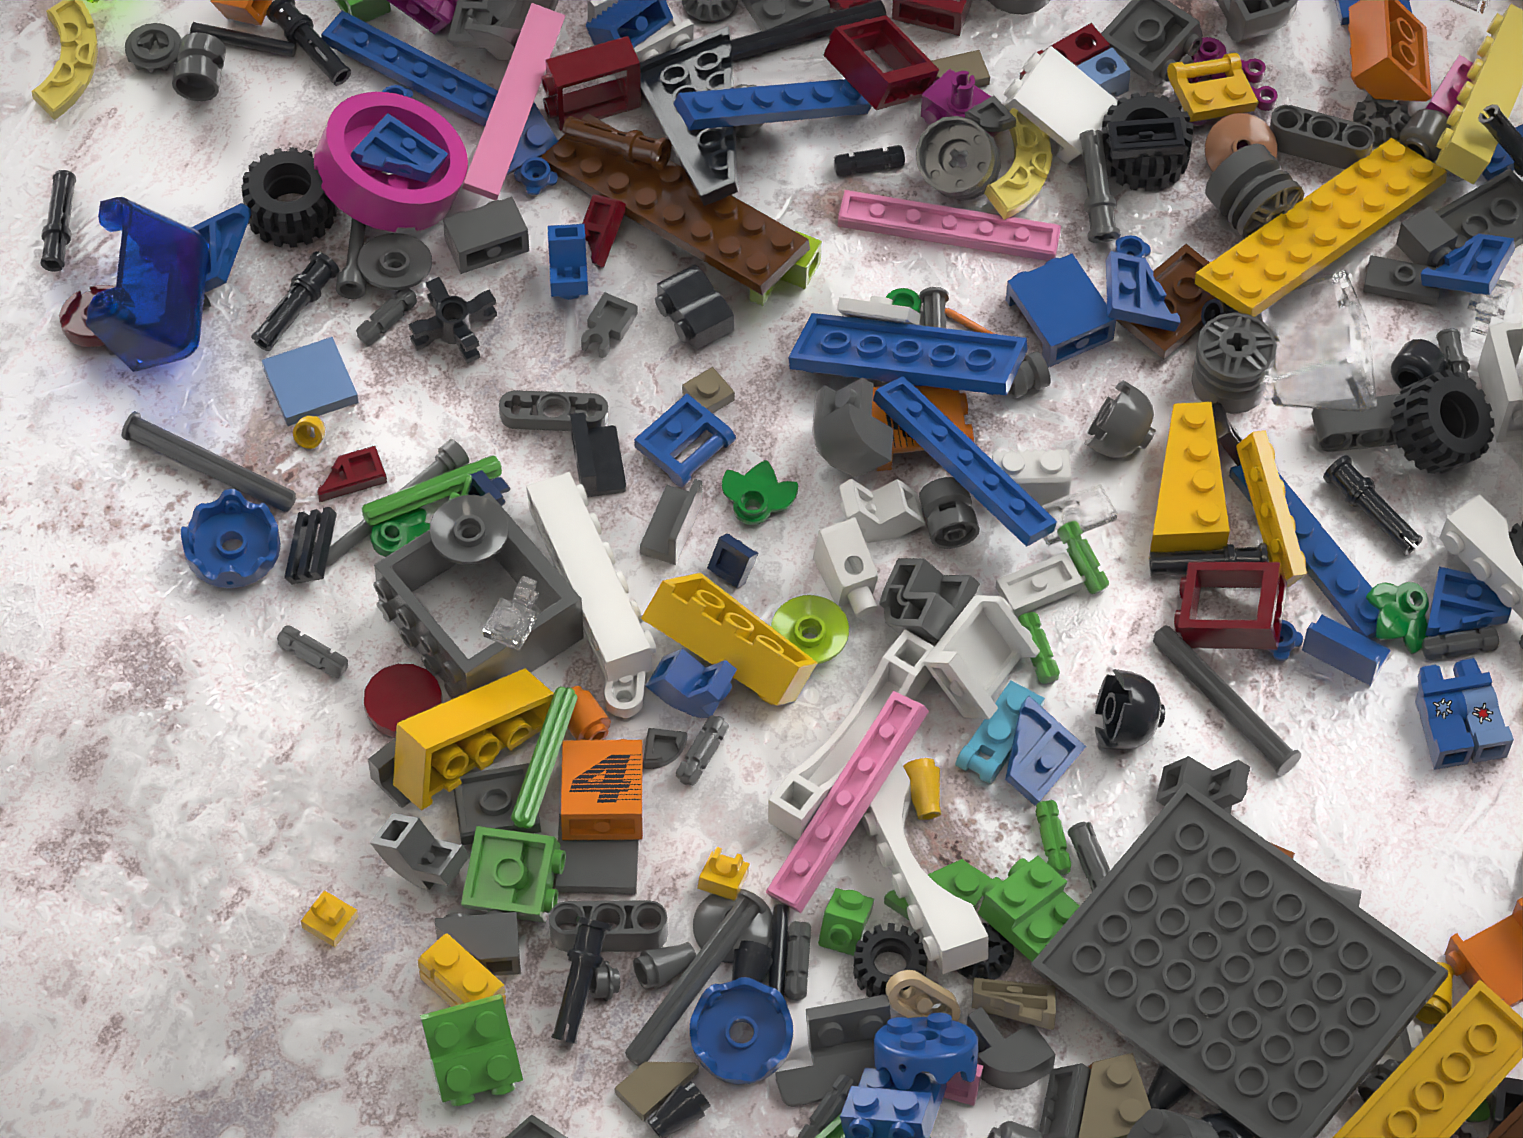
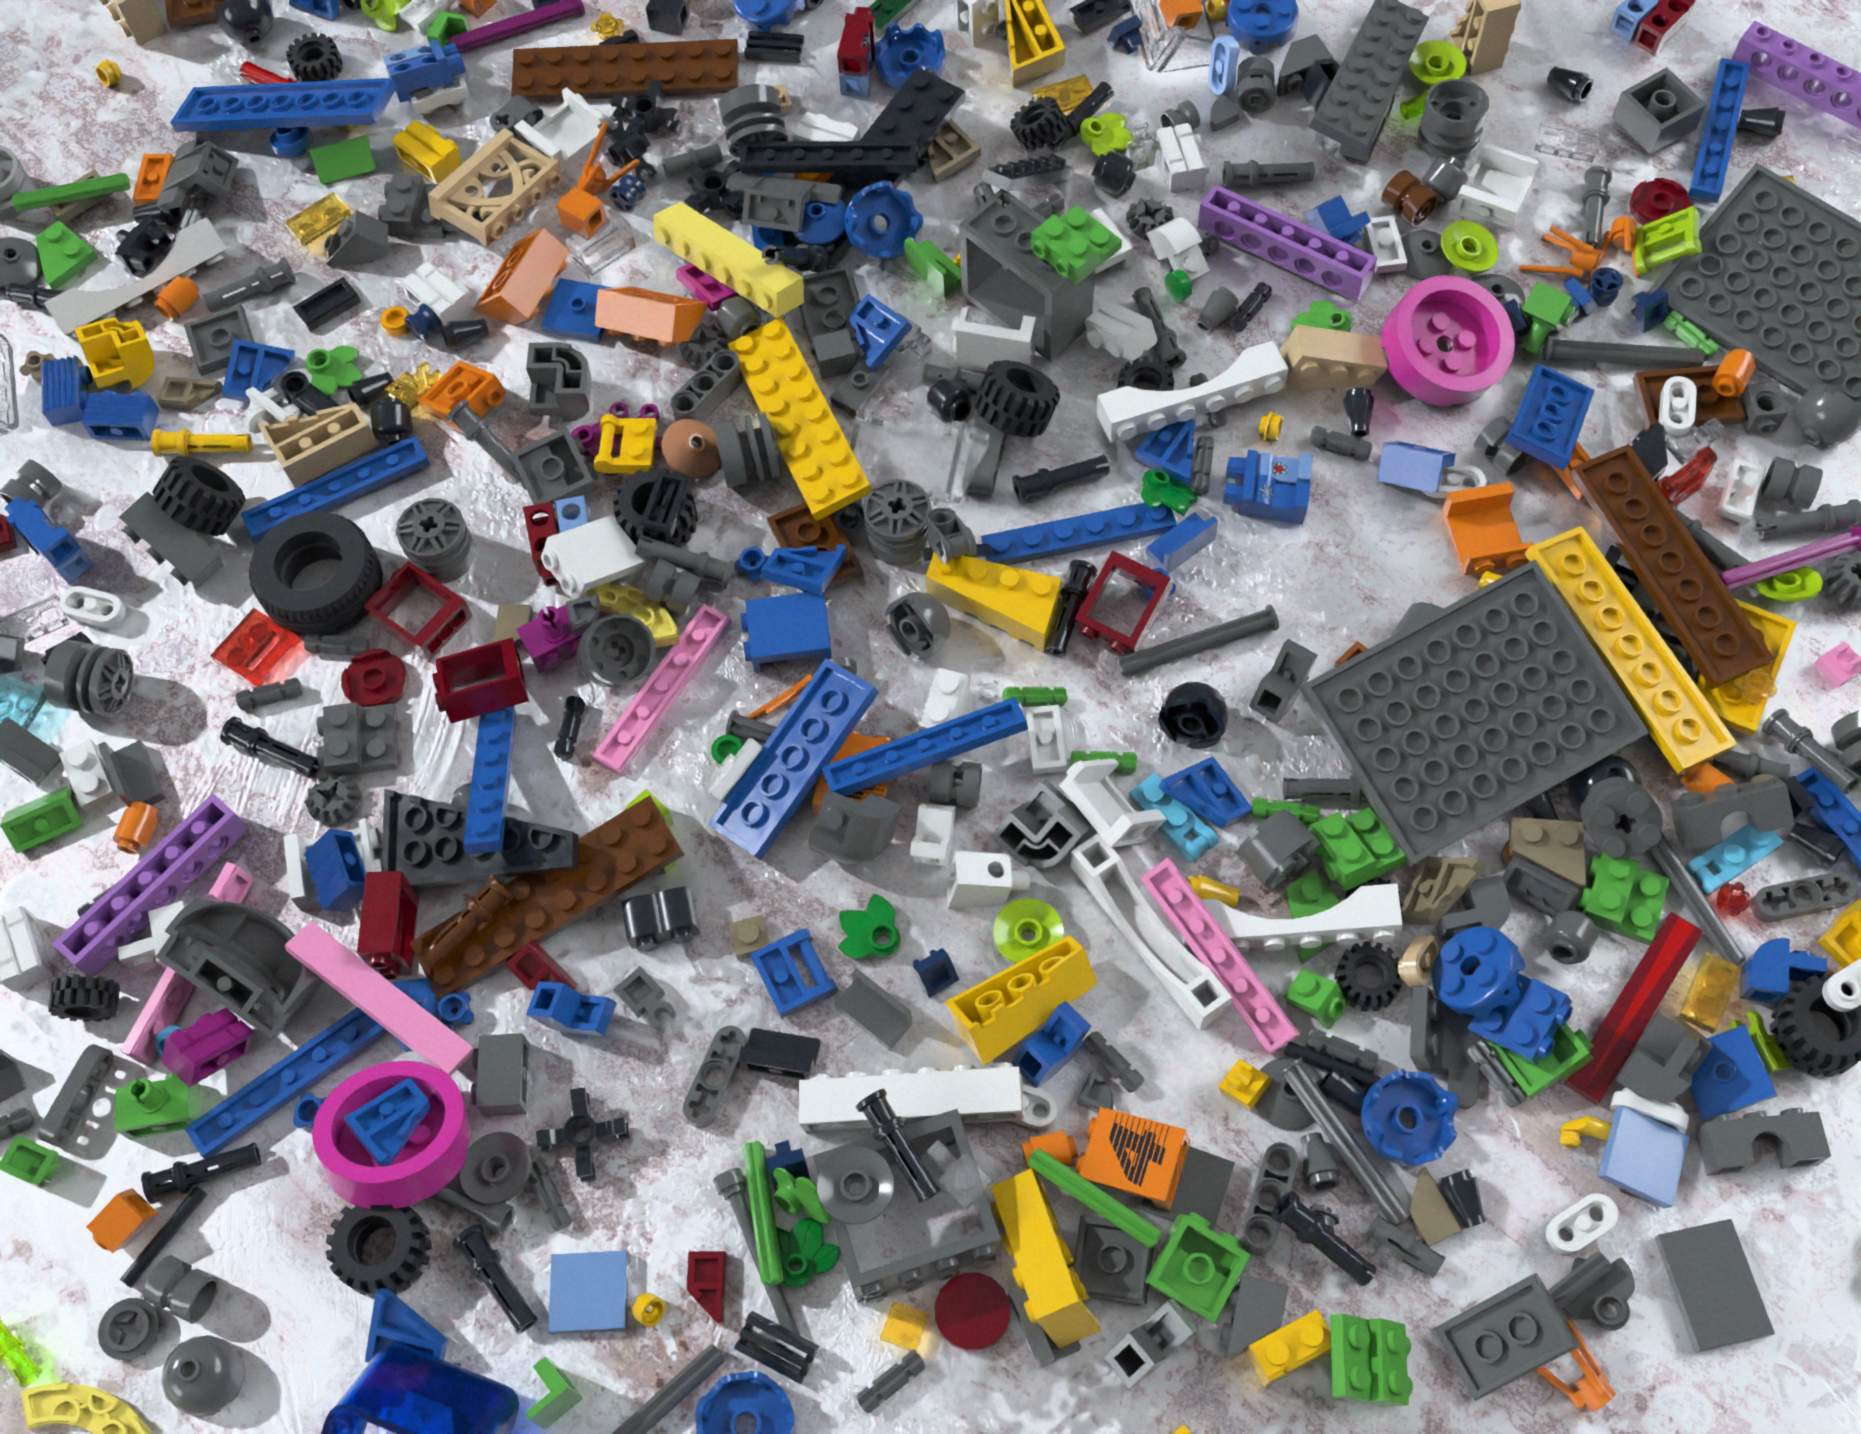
camera: 65 degrees left, 5 degrees up
black axle [732,0,886,61] -> none
yellow plate [1236,430,1307,587] -> none
none -> dark grey cylinder [161,1335,245,1417]
none -> bright green panel [525,1356,583,1429]
none -> dark grey wheel [642,558,701,616]
none -> black pin [856,1088,941,1203]
none -> clear yellow tile [880,1301,930,1352]
none -> dark grey piece [927,507,977,564]
none -> dark grey brick [1236,809,1321,893]
none -> dark grey pin [1366,1214,1446,1278]

